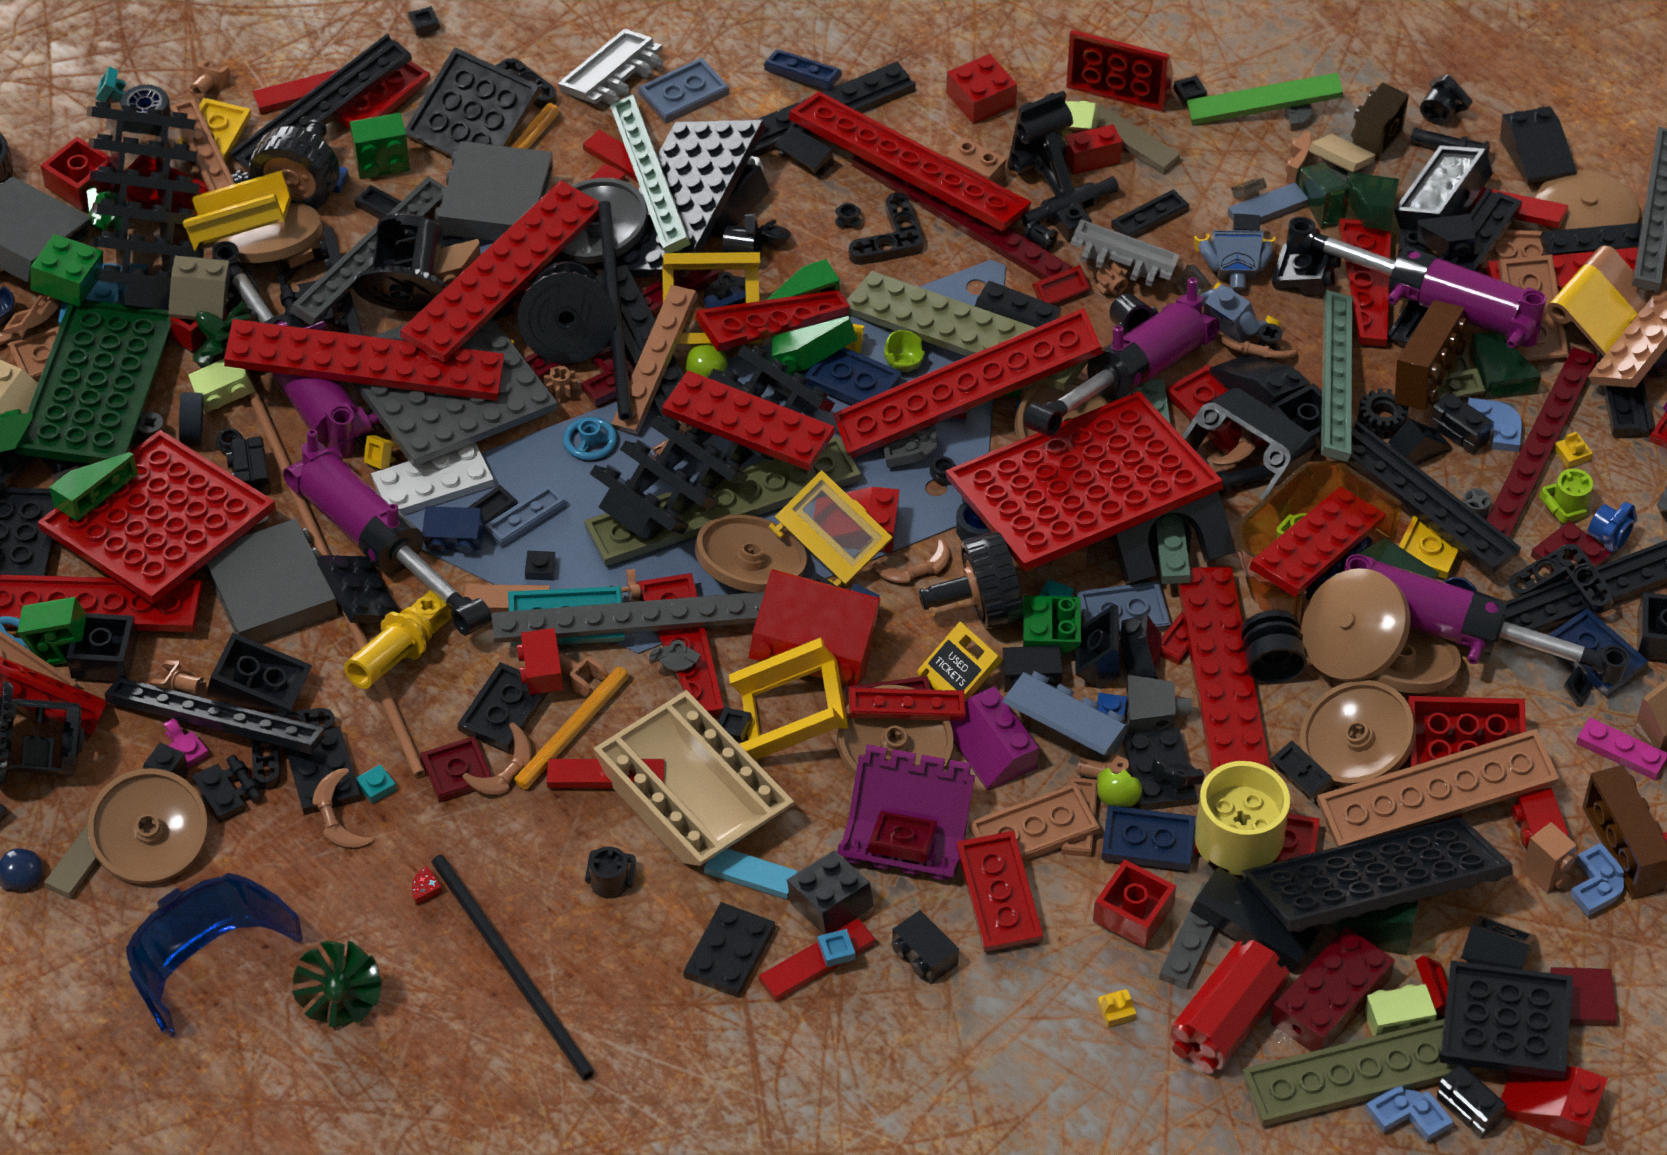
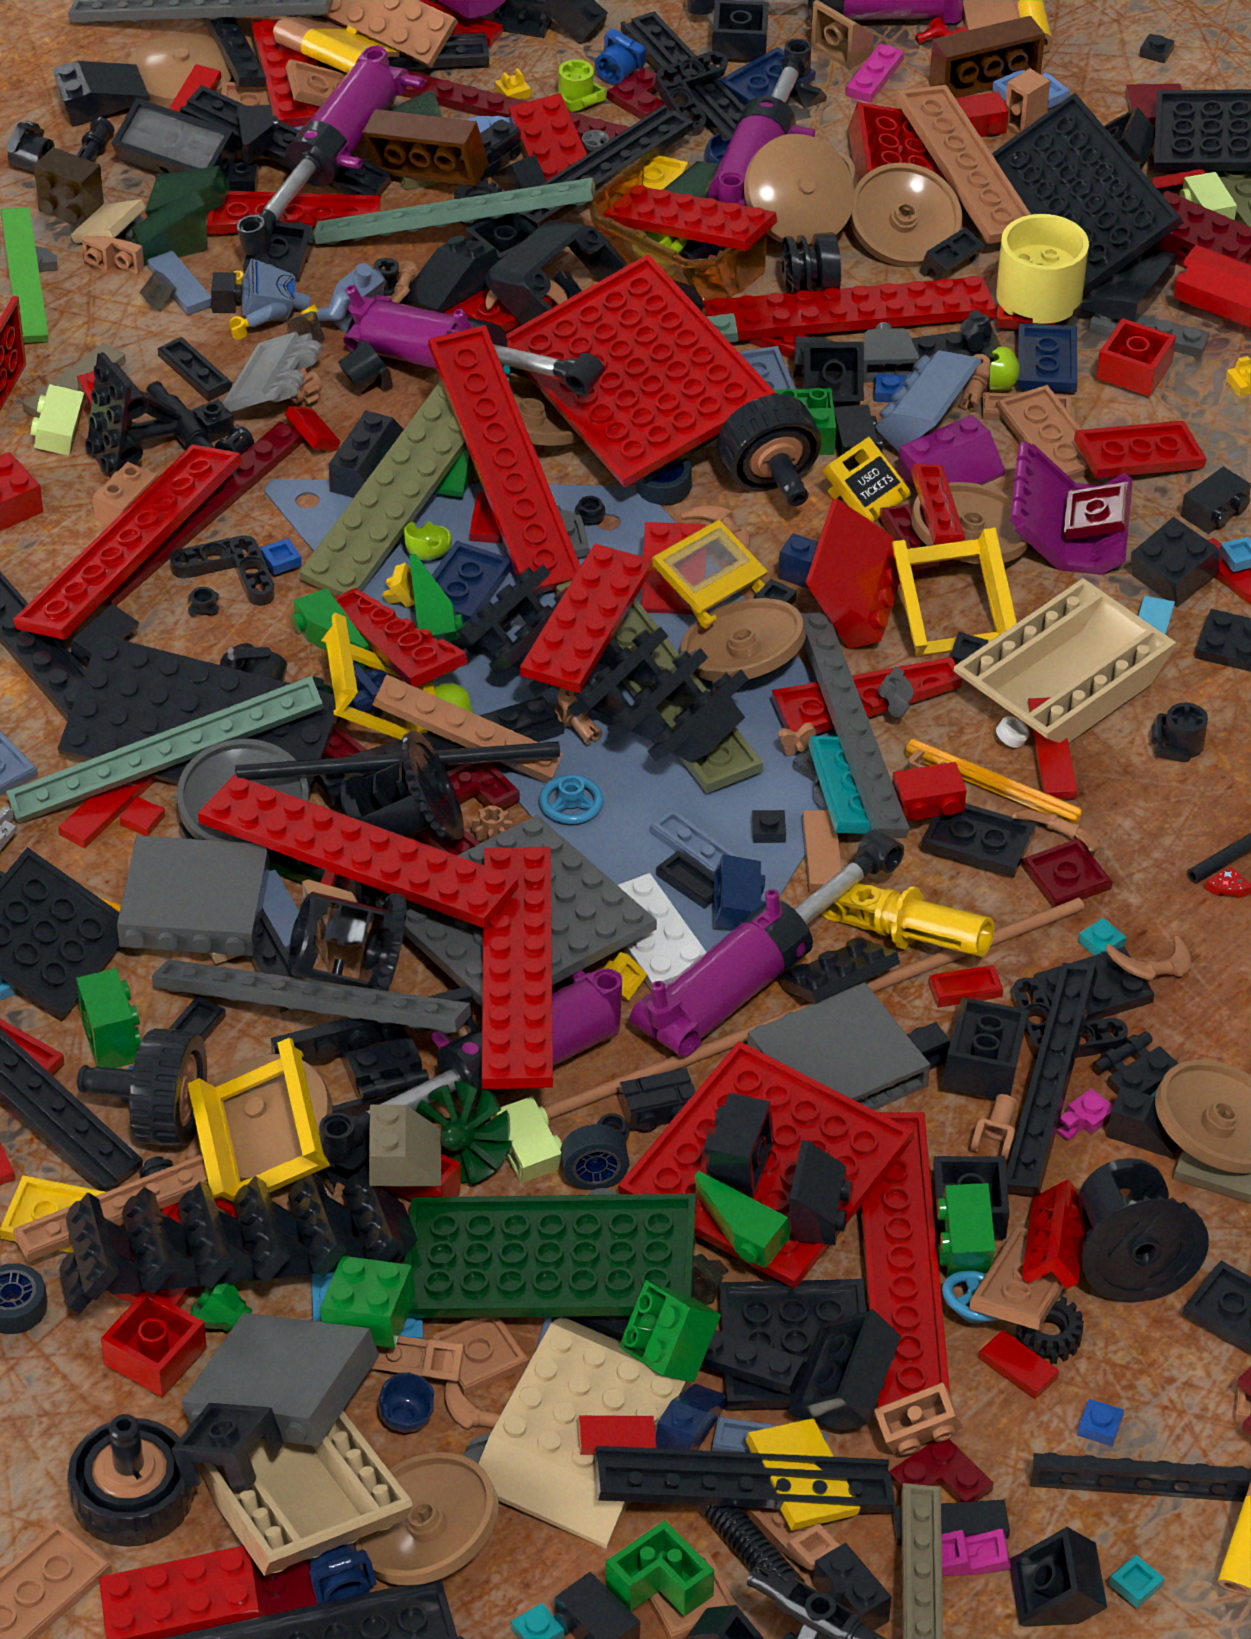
camera: 95 degrees left, 5 degrees down
none -> blue plate [261,538,302,575]
none -> red plate [508,93,587,181]
none -> black brick [704,1092,774,1199]
none -> black slope [789,1140,853,1245]
none -> black plate [907,1022,950,1070]
none -> red tile [929,965,1003,1008]

